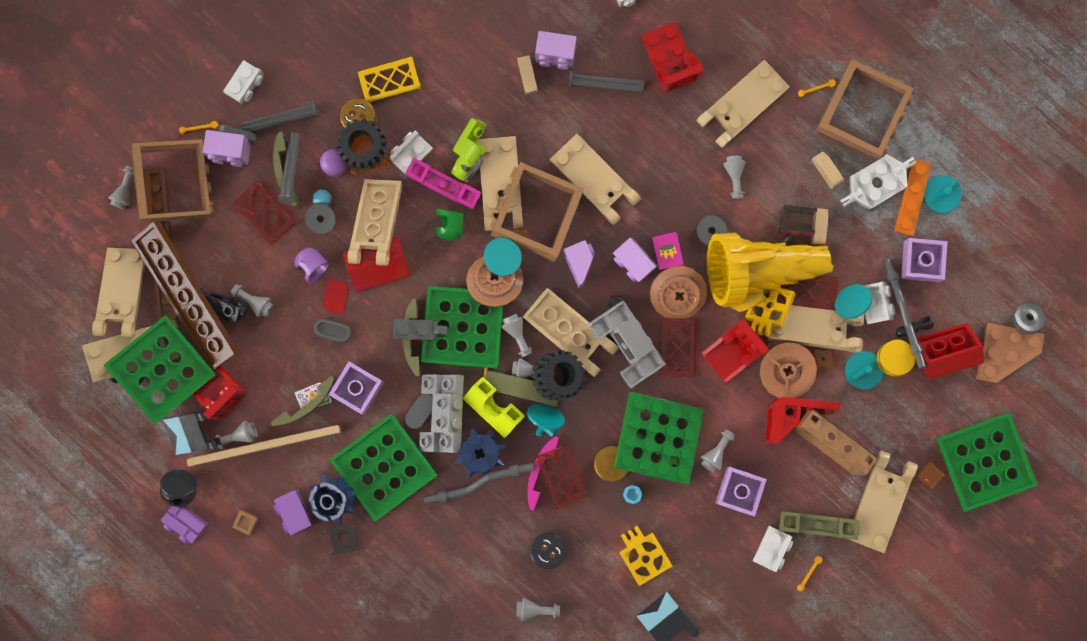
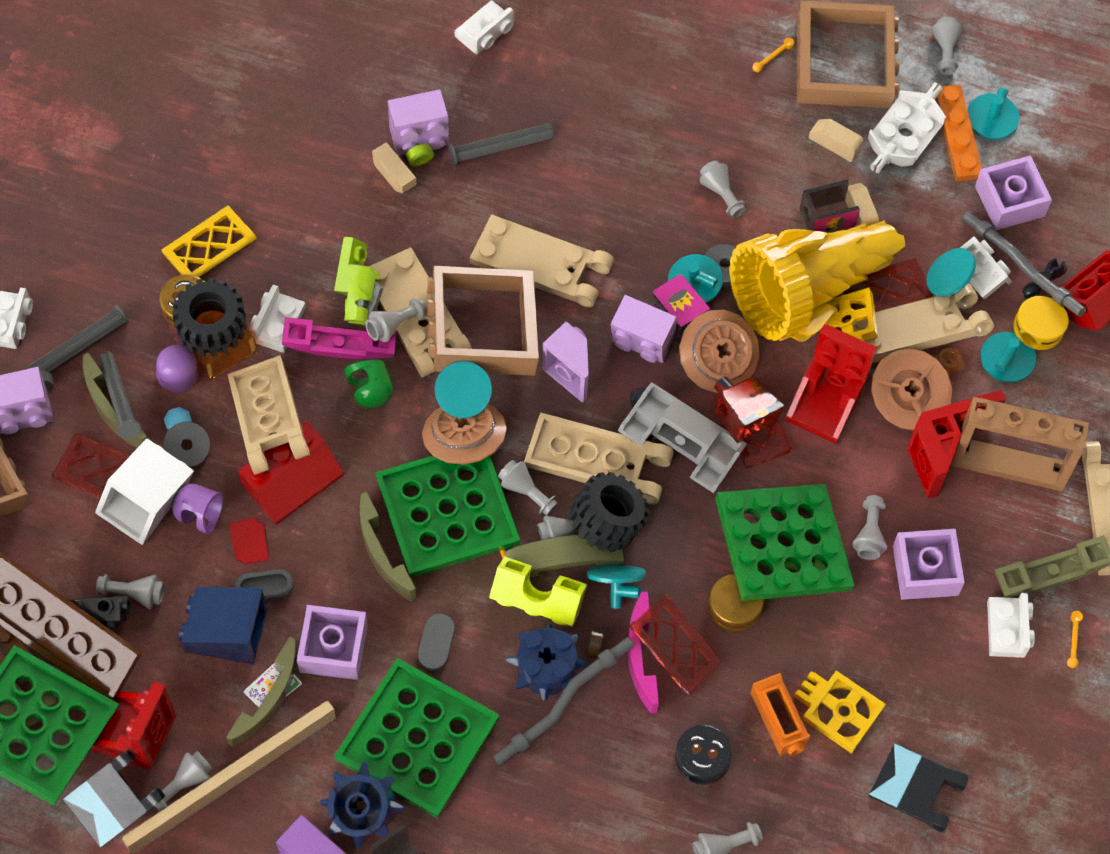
camera: 30 degrees left, 20 degrees down
dark grey hinge [393,319,447,340] -> none
light grey bracket [419,374,464,453] -> none
medium azure tile [623,485,642,504] -> none
red bracket [641,22,704,93] -> none
tan hinge [696,60,790,148] -> none
none -> white slope [95,438,194,545]
none -> dark blue slope [179,587,268,665]
none -> light grey piece [365,298,427,342]
none -> lime tile [406,143,434,166]
none -> dark brown tile [588,628,604,659]
none -> teal shield [668,254,723,304]
none -> clear red torso [714,376,784,444]
none -> orange window [751,673,810,756]
none -> light grey piece [932,17,963,75]

